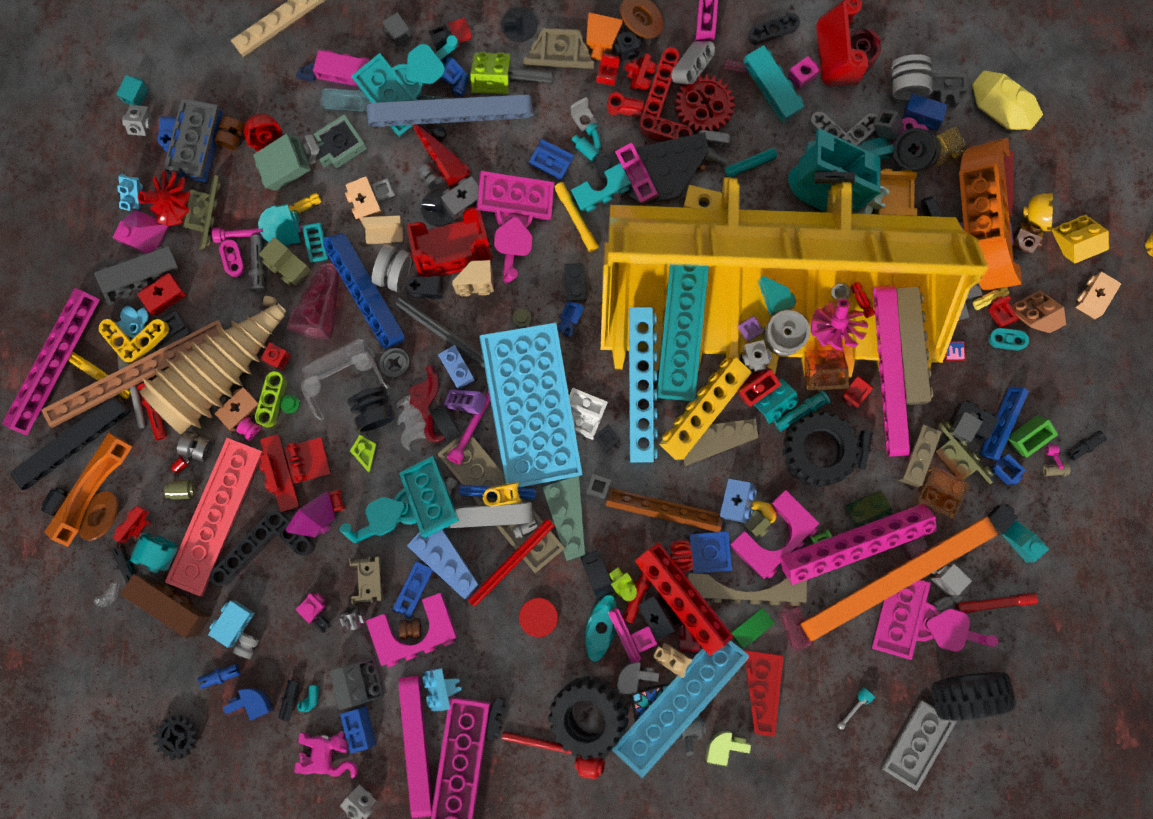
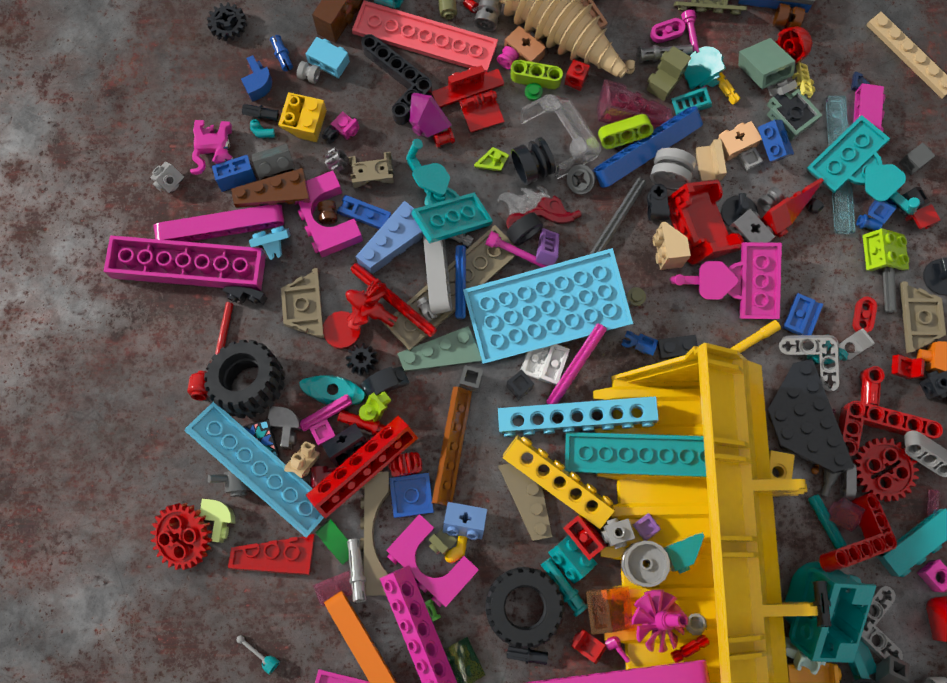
camera: 80 degrees right, 5 degrees down
sand blue beam [366,95,534,127] -> none
medium blue brick [438,345,476,390] -> none
yellow piece [483,482,522,506] -> none
teal arch [571,163,632,212] -> none
dark pink arch [615,142,659,205] -> none
red hips [625,53,657,90] -> none
none -> red gear [150,503,213,570]
none -> reddish brown wing [231,168,311,208]
none -> yellow slope [278,92,327,142]
none -> dark tan wing [281,268,324,338]
none -> red piece [345,278,398,331]
none -> black gear [345,343,379,376]
none -> light grey pin [347,539,366,603]
none -> dark pink axle [546,323,607,404]
none -> lime beam [598,114,653,149]
none -> dark pink hand [605,636,630,663]
none -> blue brick [758,120,794,162]
none -> light grey beam [779,335,840,391]
none -> light yellow piece [792,62,815,98]
none -> red beam [819,493,897,572]
none -> clear pink brick [829,498,866,532]
none -> red plate [852,296,877,333]

